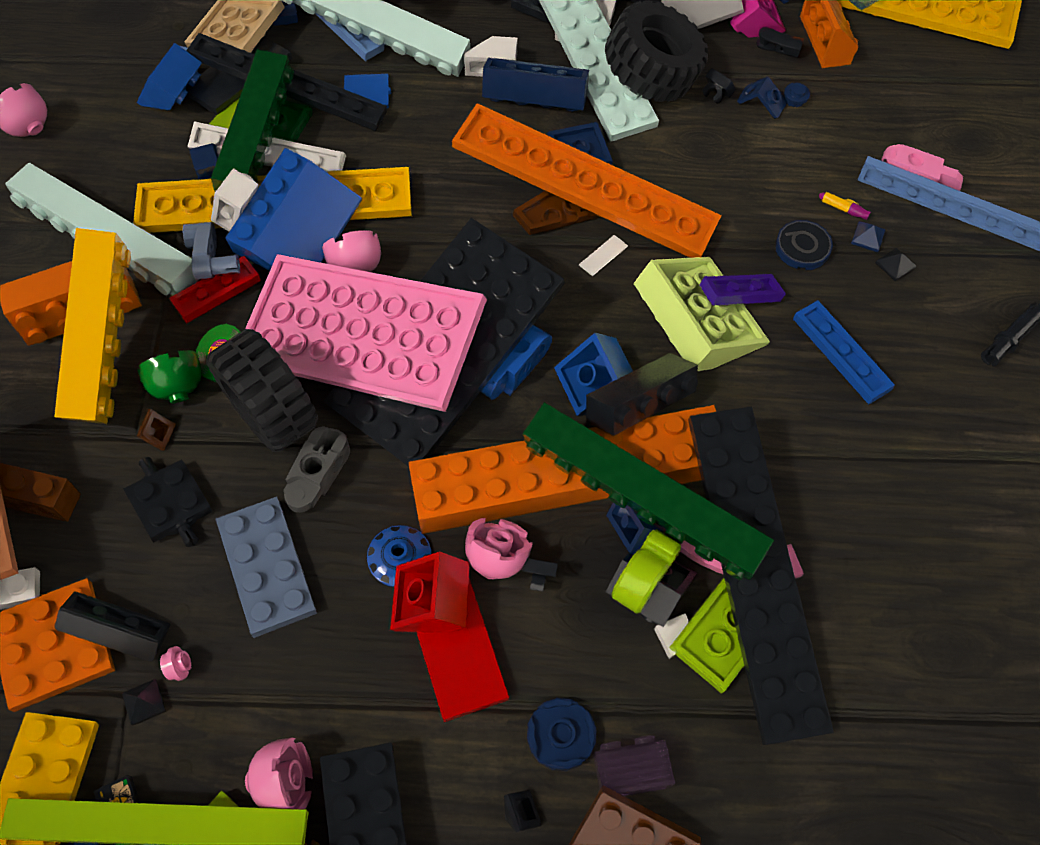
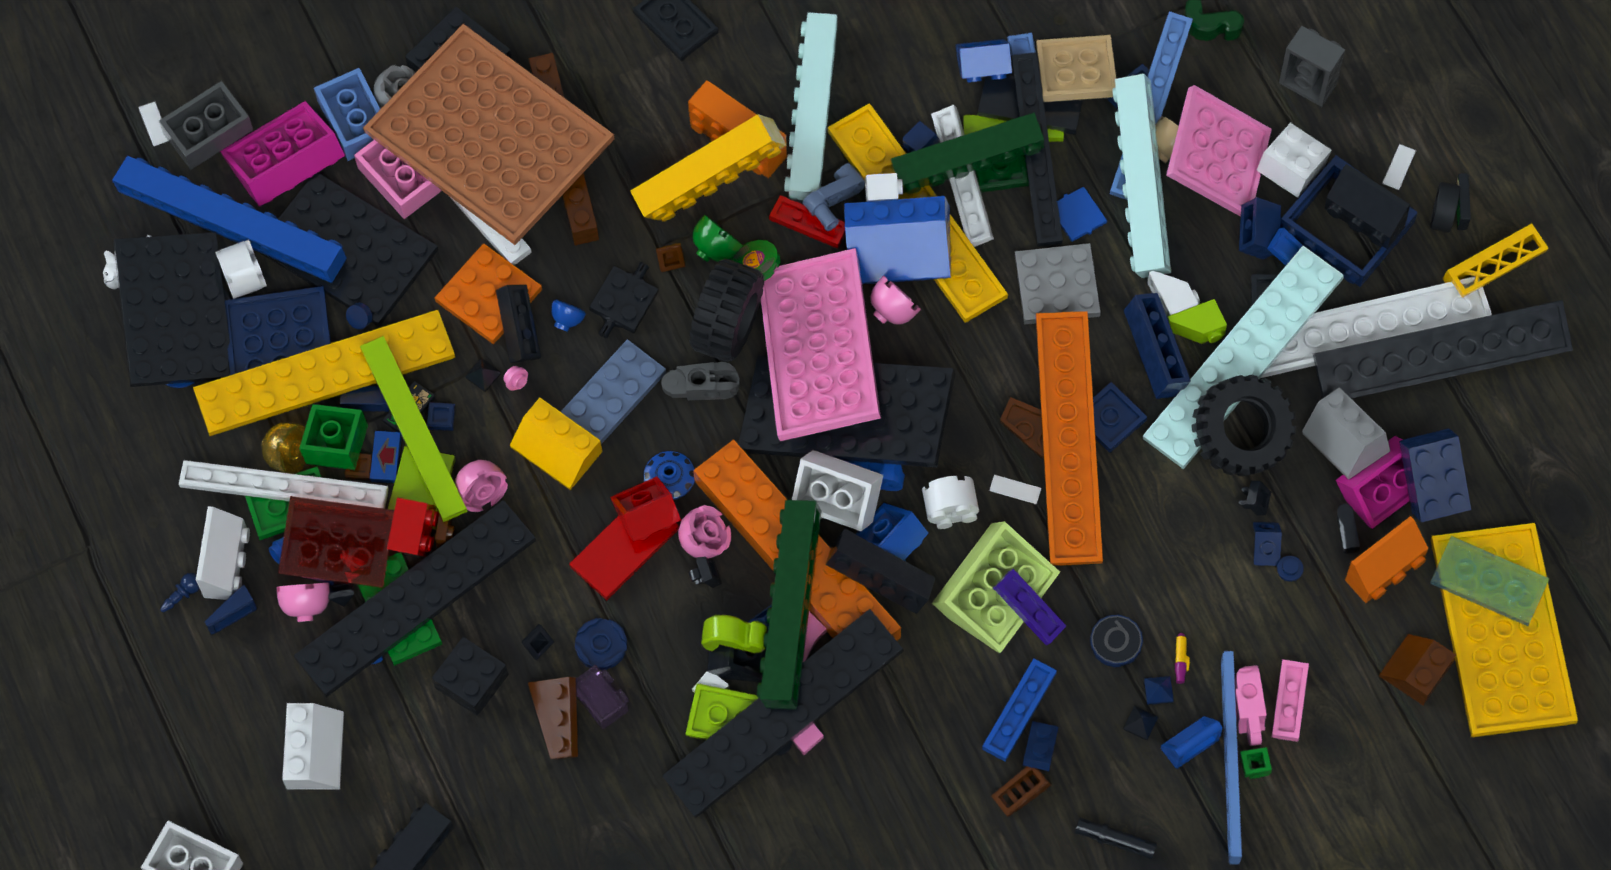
camera: 65 degrees right, 5 degrees up
none -> dark blue tile [427,402,456,431]
none -> yellow slope [510,398,602,490]
none -> blue brick [551,299,586,332]
none -> white brick [792,450,884,531]
none -> white brick [922,476,979,529]
none -> reddish brown slope [991,767,1052,817]
none -> light grey plate [1014,244,1101,325]
none -> dark blue plate [1023,721,1059,771]
none -> blue tile [1161,716,1222,769]
none -> lime slope [1167,299,1227,344]
none -> green piece [1240,747,1272,779]
none -> bright pink plate [1271,659,1309,742]
none -> reddish brown slope [1379,634,1456,706]

